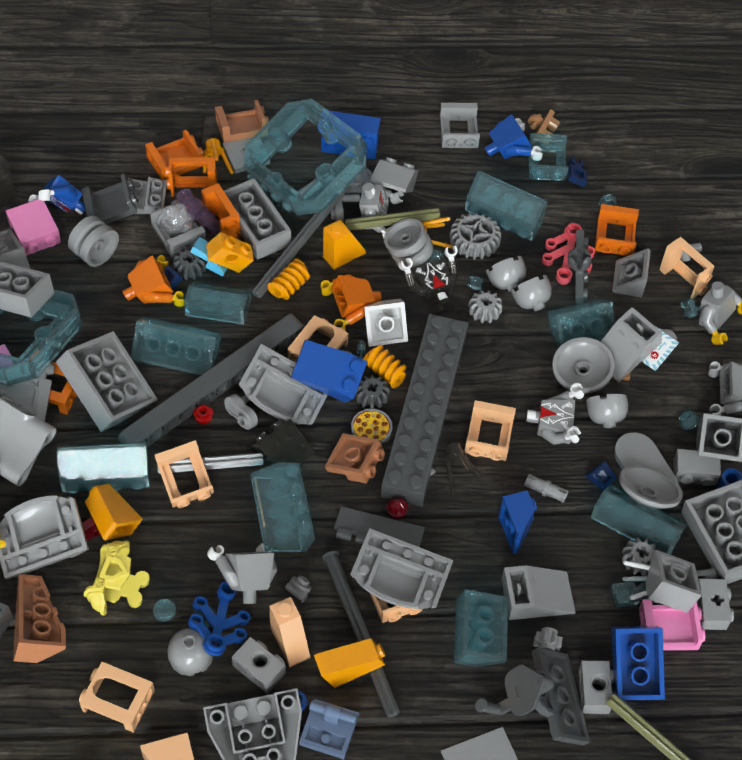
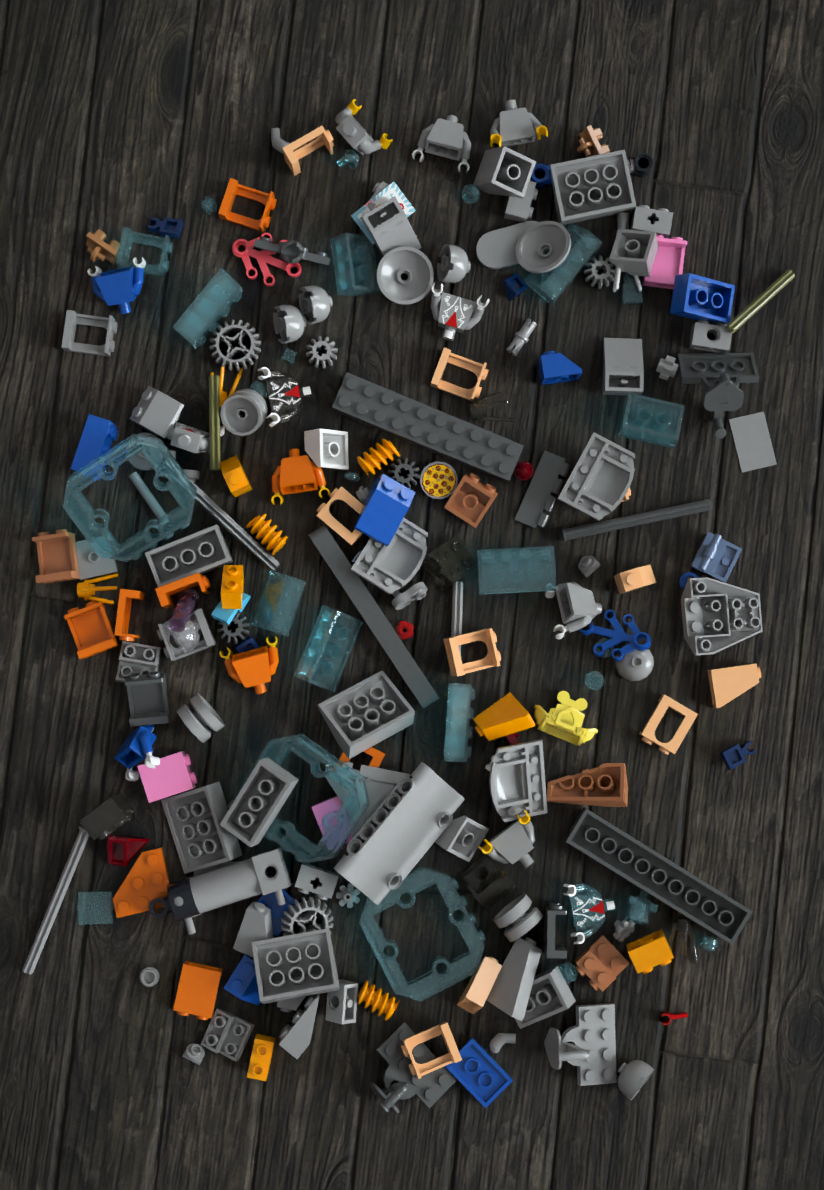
camera: 85 degrees left, 30 degrees up
light grey brick [232,637,286,694] -> none
light orange slope [314,638,385,688] -> none
light grey slope [612,248,651,298] -> none

